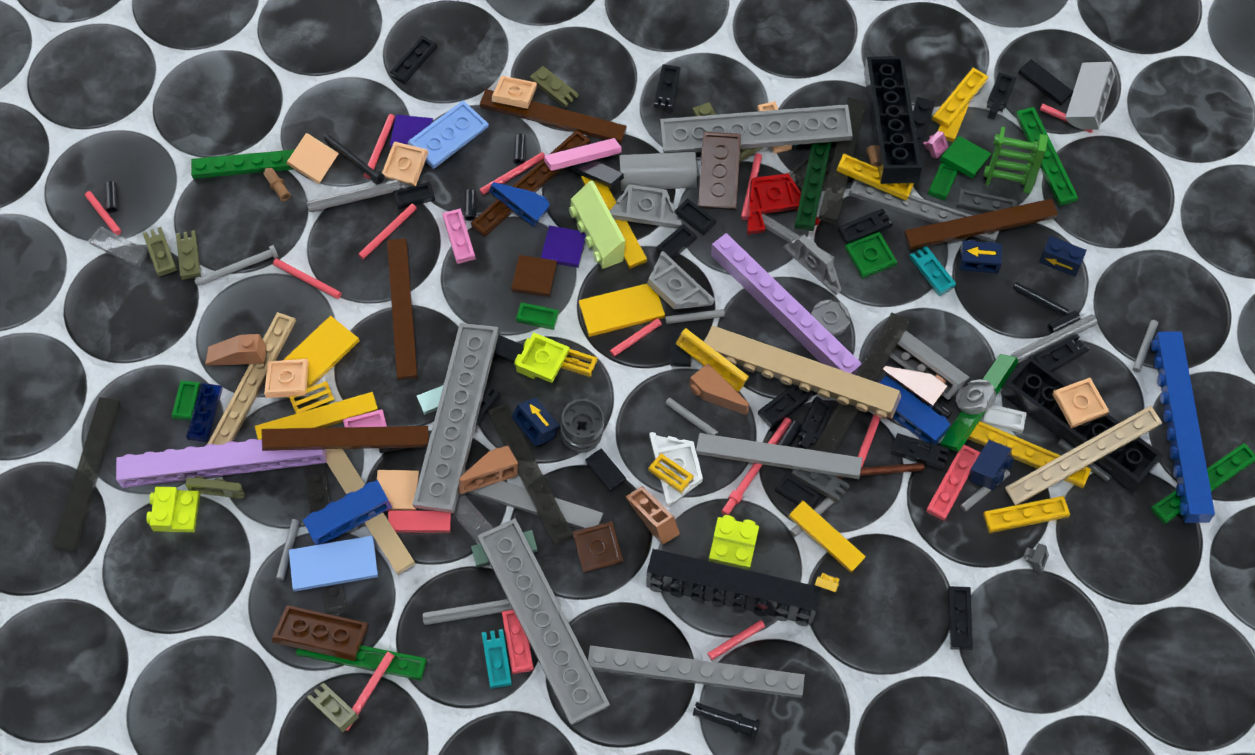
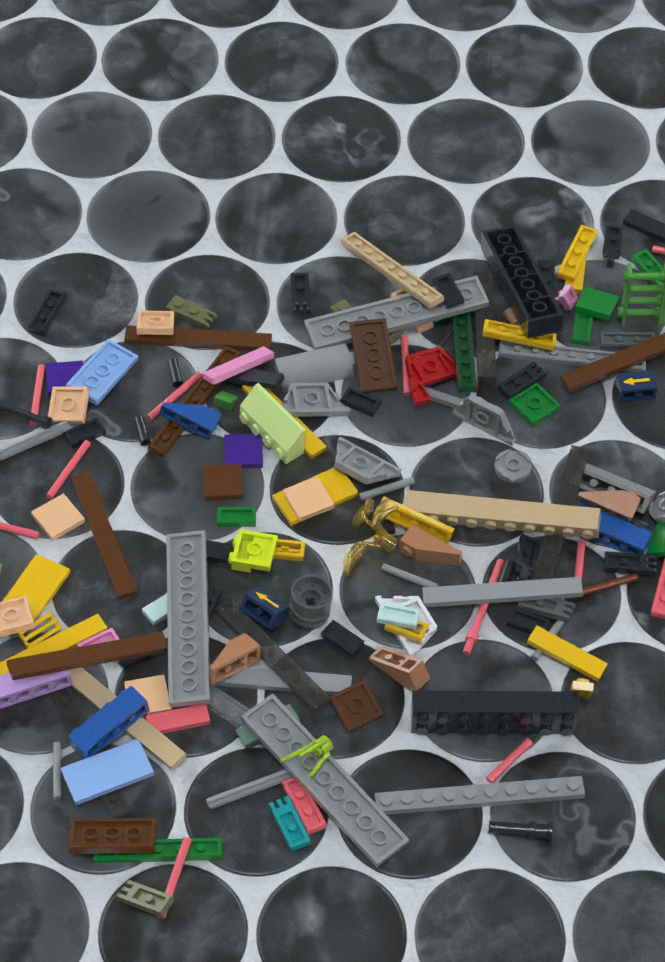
camera: 15 degrees left, 10 degrees down
bright pink tile [442,208,475,264] -> none
coral bar [610,318,662,357] -> none
black tile [656,224,697,260] -> none
neon yellow plate [709,515,759,570] -> none
lavender brick [711,233,862,376] -> none
black hinge [758,384,812,428] -> none
teal hinge [909,246,956,296] -> none
none -> light nougat tile [31,493,85,541]
none -> bright green slope [214,391,239,411]
none -> lime plant [280,735,333,778]
none -> light nougat tile [283,476,335,522]
none -> tan tile [341,232,444,308]
none -> clear yellow plant [343,498,399,576]
none -> light aqua tile [377,602,420,630]
none -> black tile [433,273,464,308]

